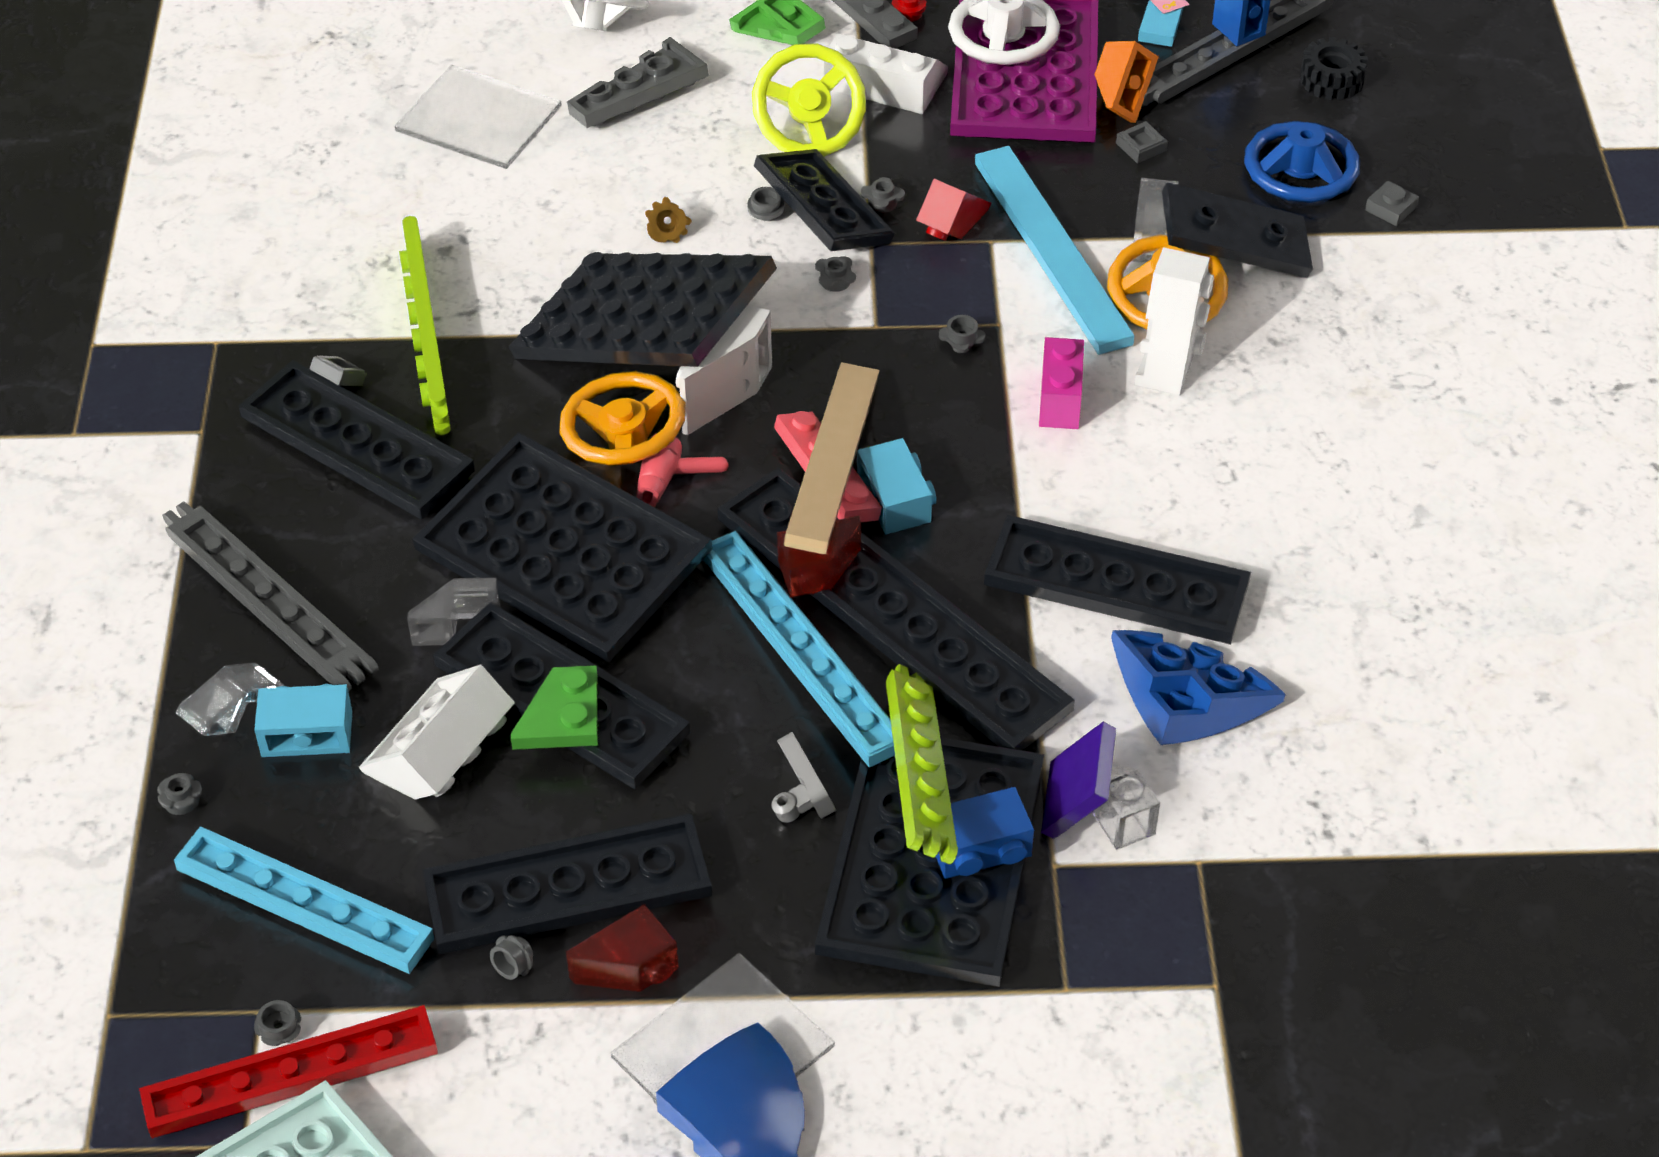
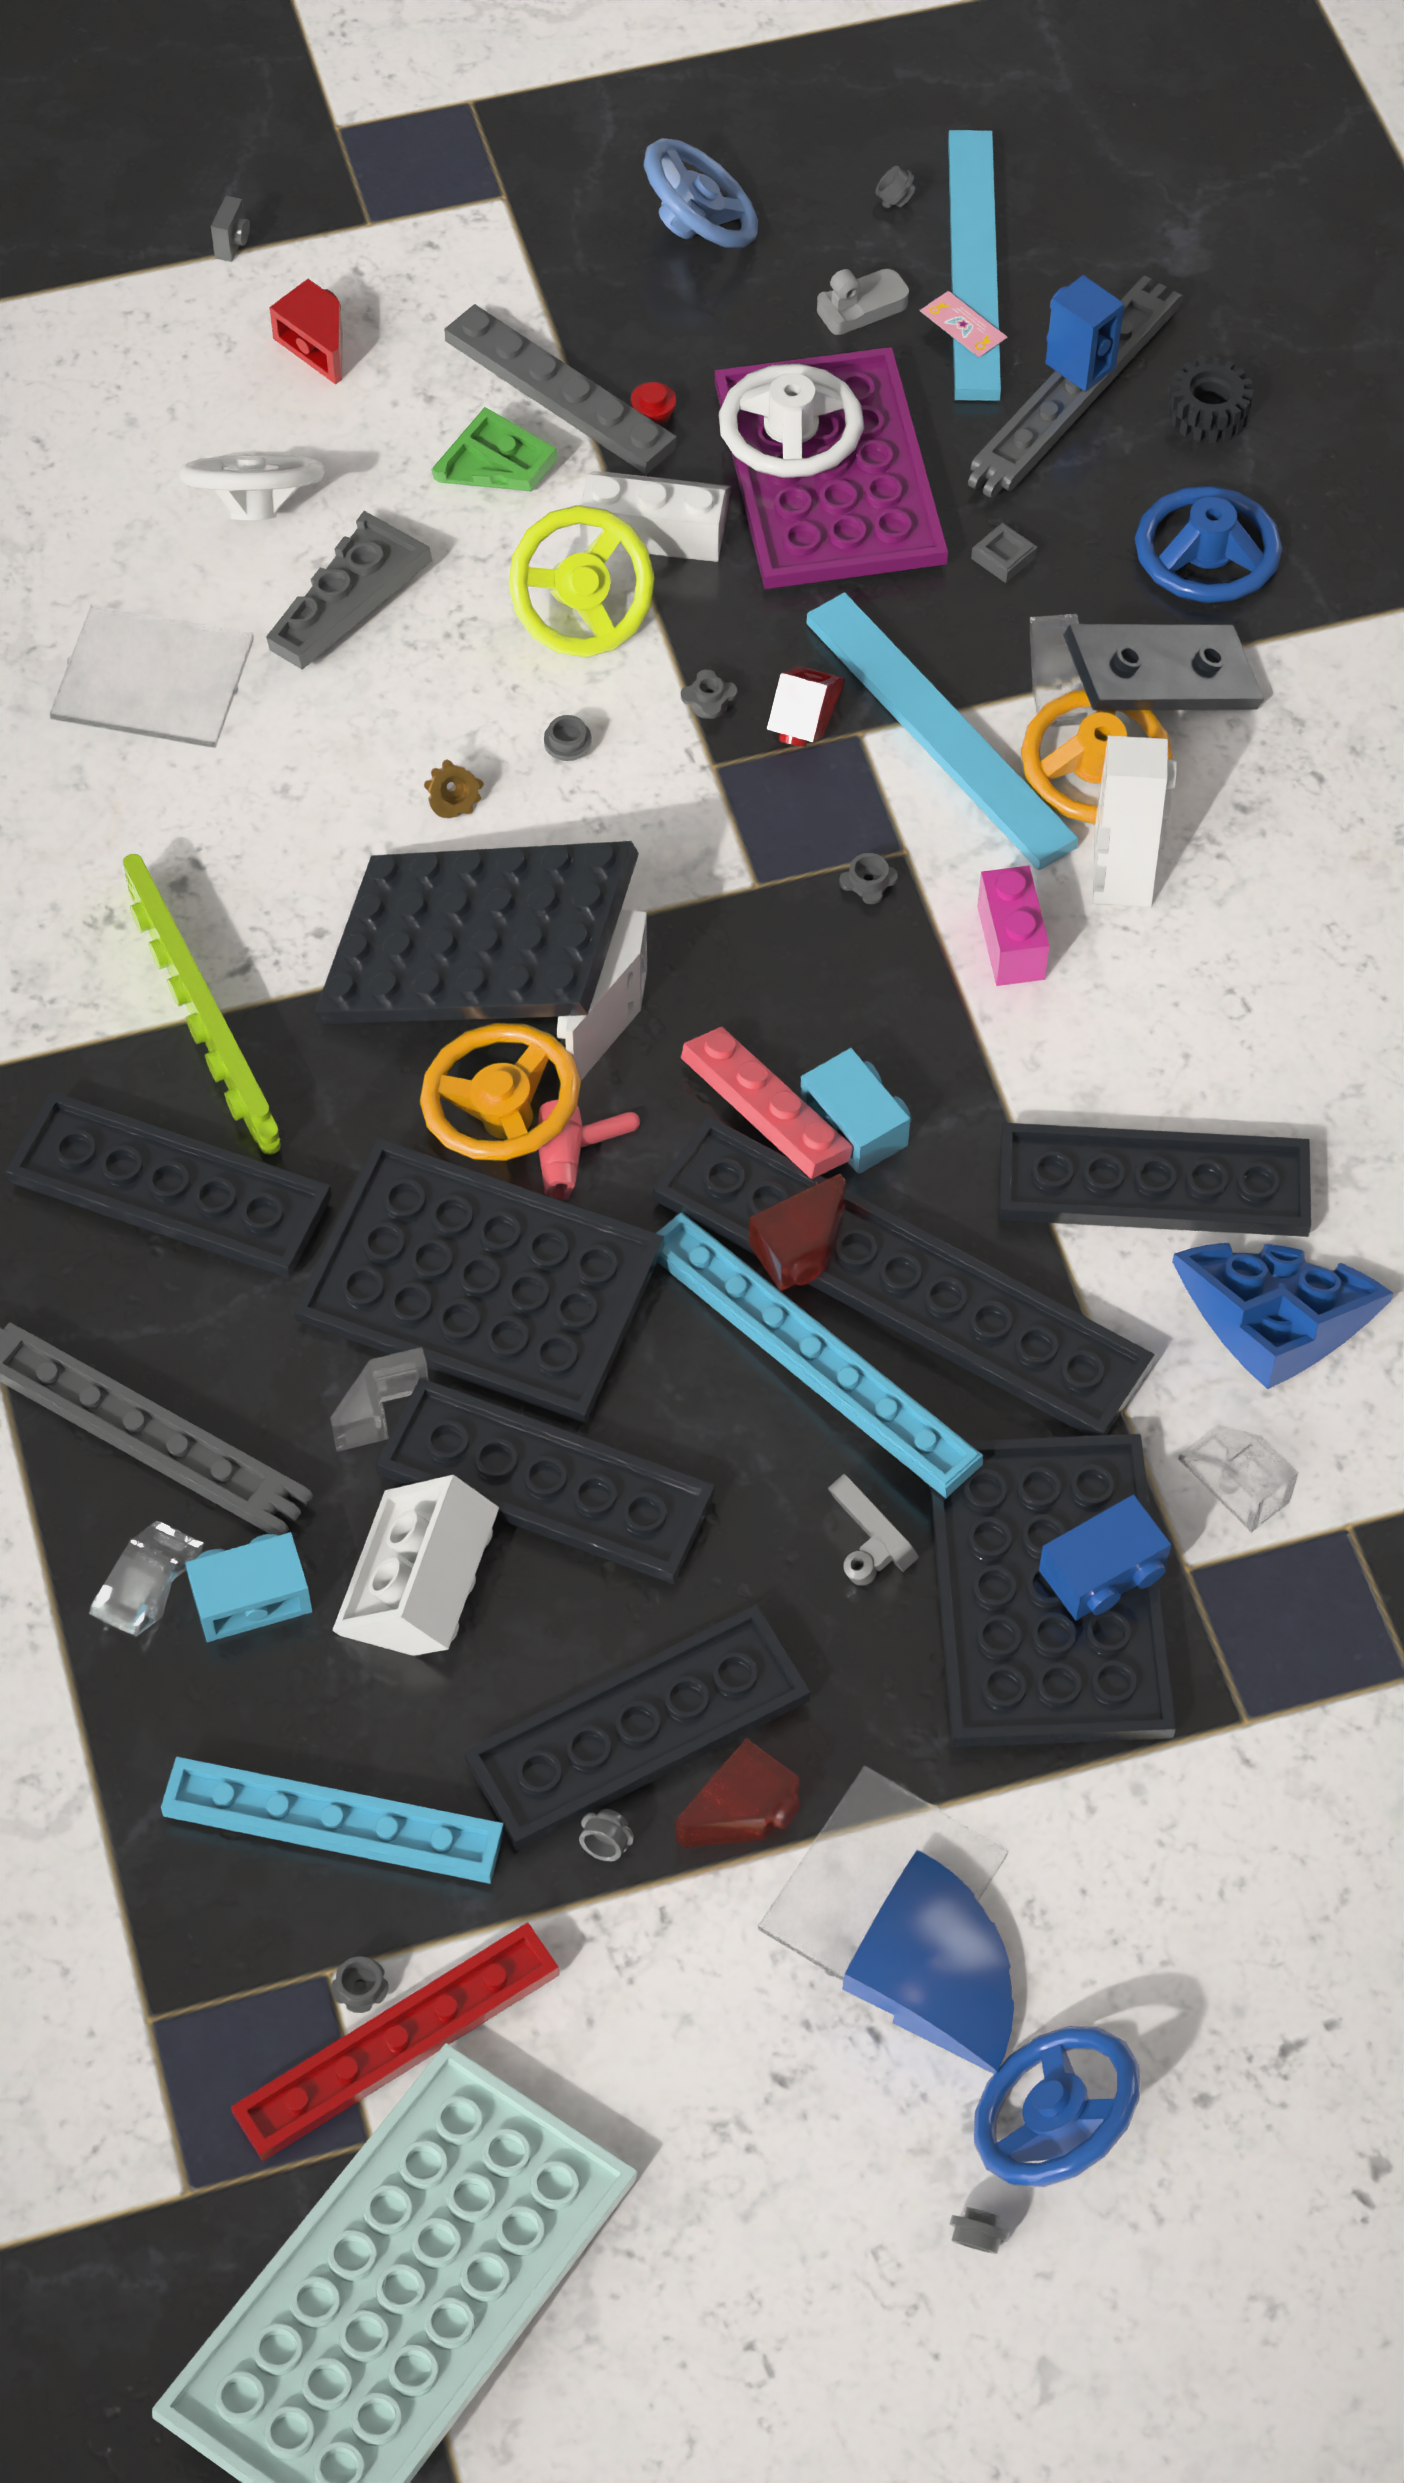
camera: 15 degrees left, 10 degrees up
dark grey plate [157,773,202,815] -> none
dark grey tile [309,356,367,386] -> none
bright green wing [511,666,598,750] -> none
black plate [754,149,895,252] -> none
tan tile [784,362,879,554] -> none
dark grey plate [815,256,856,292] -> none
lime hinge [886,664,958,865] -> none
dark purple tile [1041,721,1116,839] -> none
orange slope [1094,41,1159,123] -> none
dark grey plate [1365,181,1419,226] -> none

